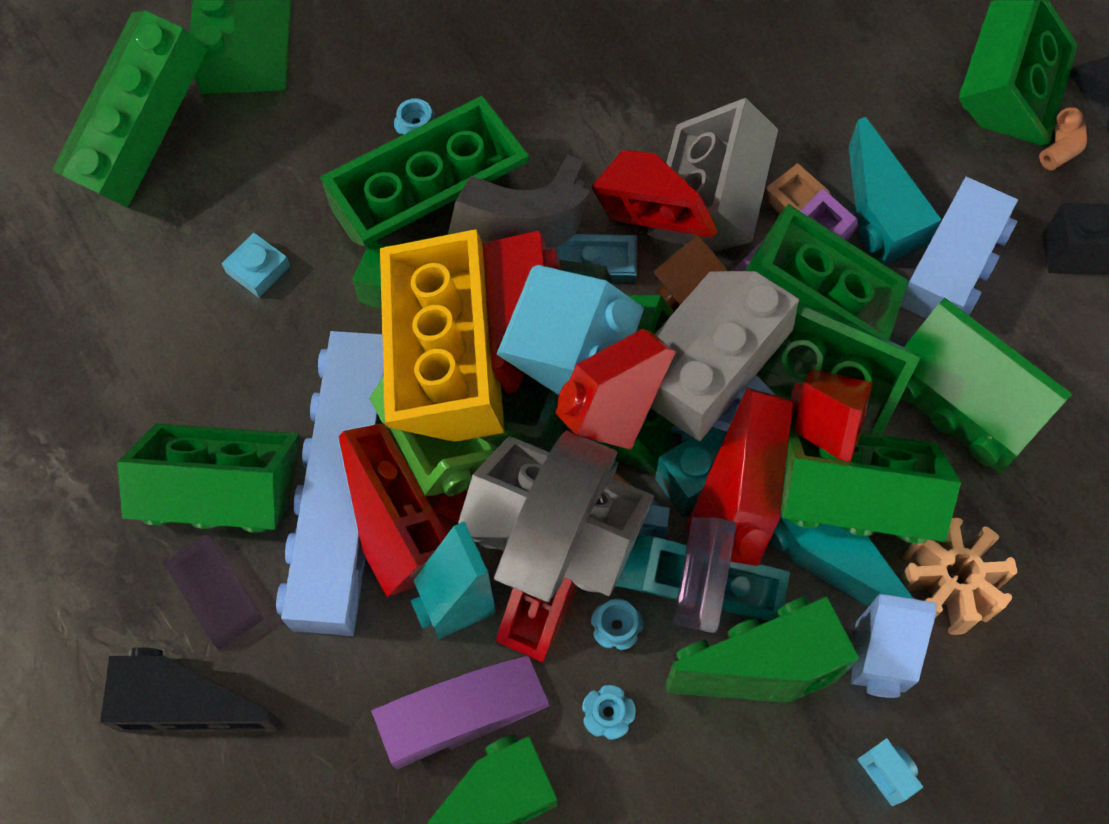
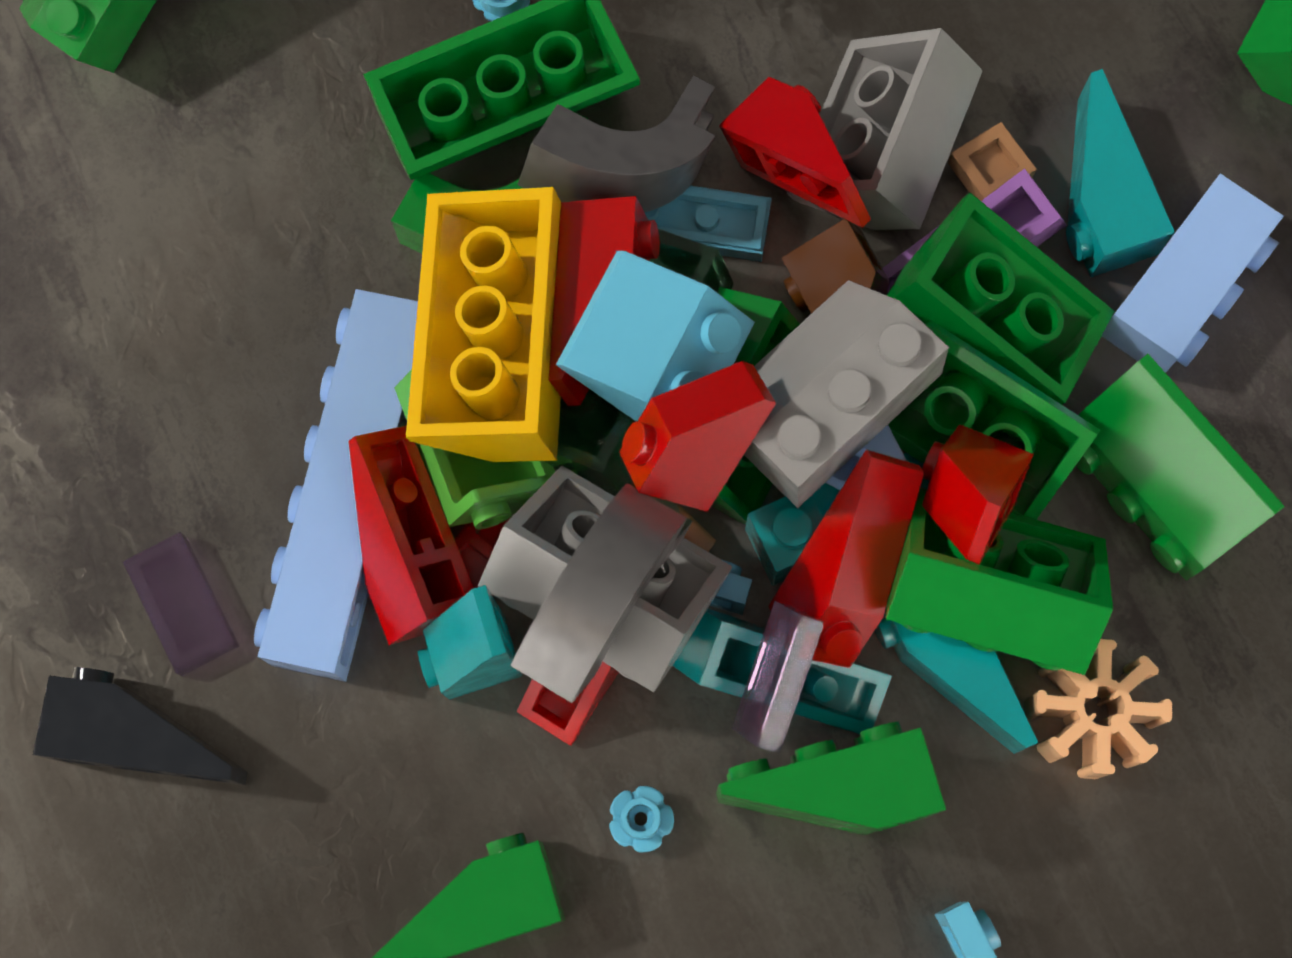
camera: 10 degrees right, 10 degrees up
green slope [117,423,300,533] -> none
medium azure plate [221,233,291,298] -> none
medium lavender slope [371,655,549,770] -> none
medium azure plate [591,599,643,650] -> none
light blue slope [851,594,937,698] -> none

